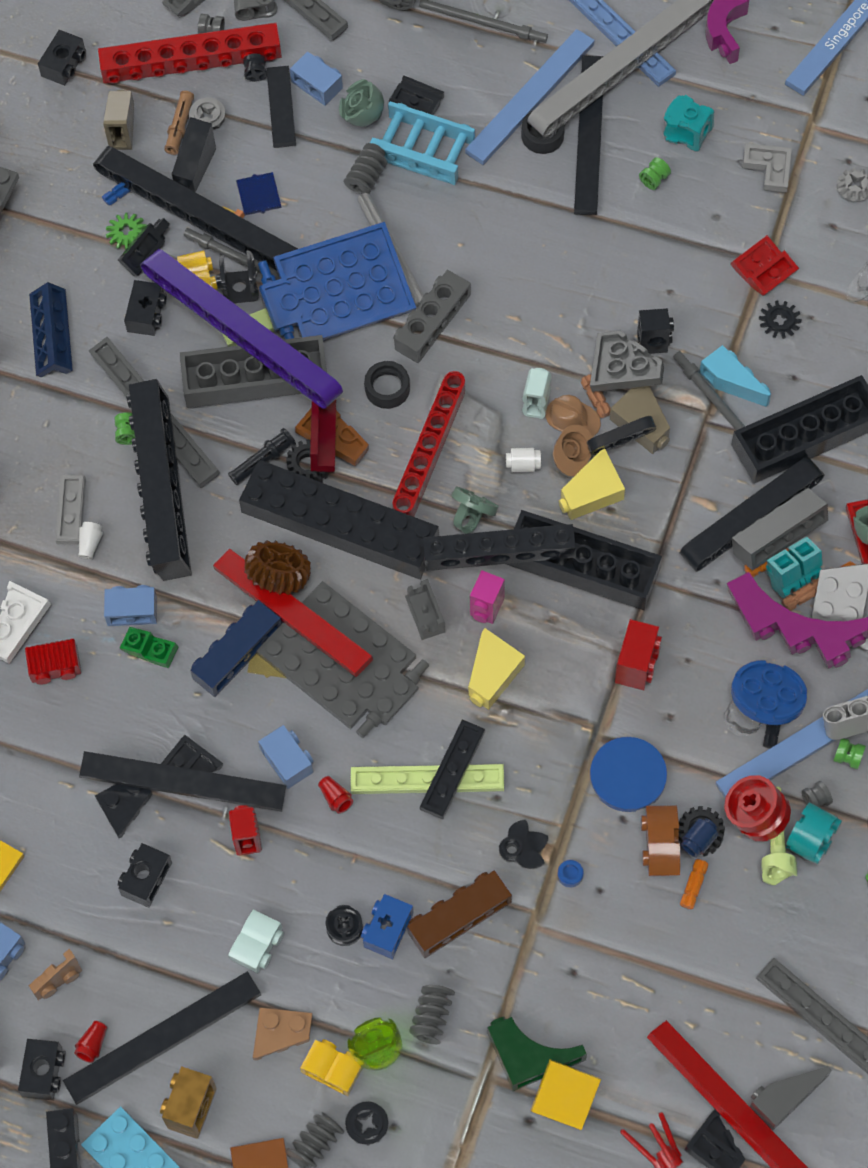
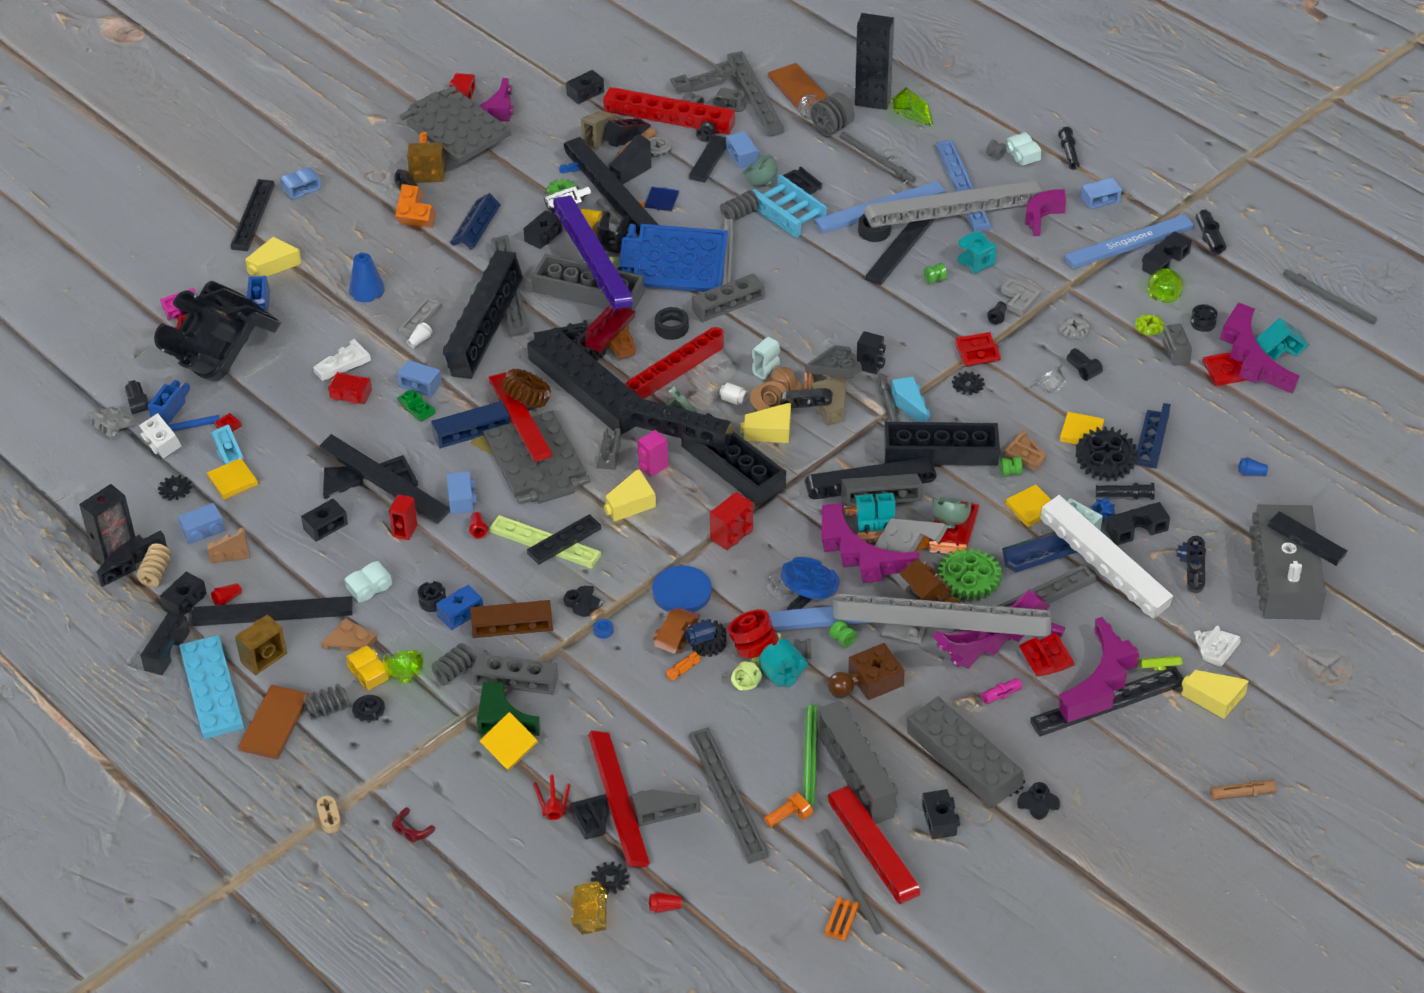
camera: 25 degrees right, 20 degrees down
none -> dark grey brick [472,654,558,695]
none -> black slope [603,118,651,147]
none -> black cone [987,301,1006,325]

